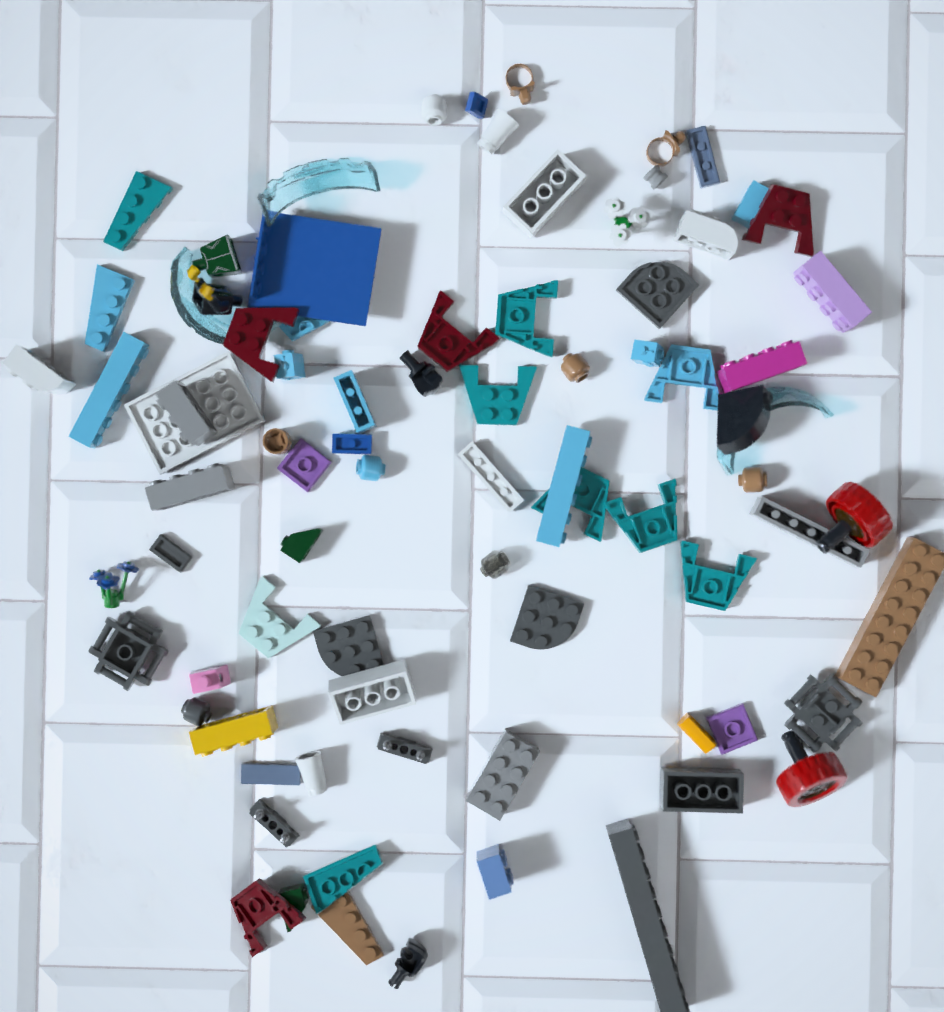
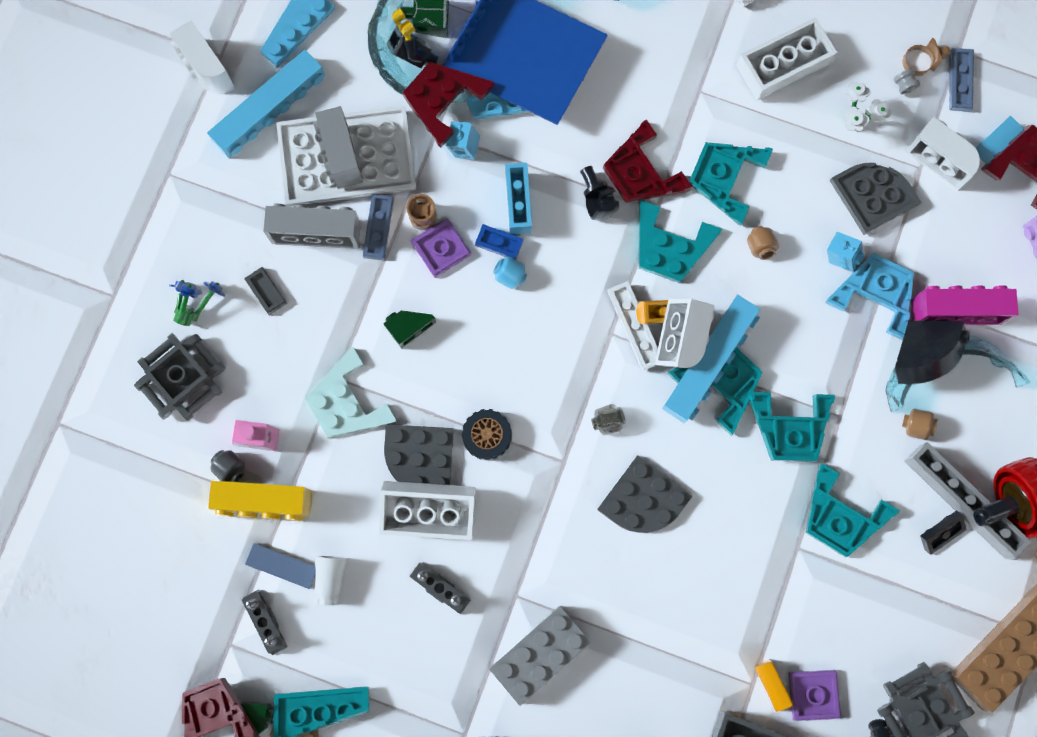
camera: 20 degrees right, 10 degrees down
none -> sand blue tile [363,194,394,261]
none -> black wheel [462,409,512,460]
none -> light orange brick [636,300,668,324]
none -> white brick [655,298,715,368]
none -> black plate [920,510,967,555]

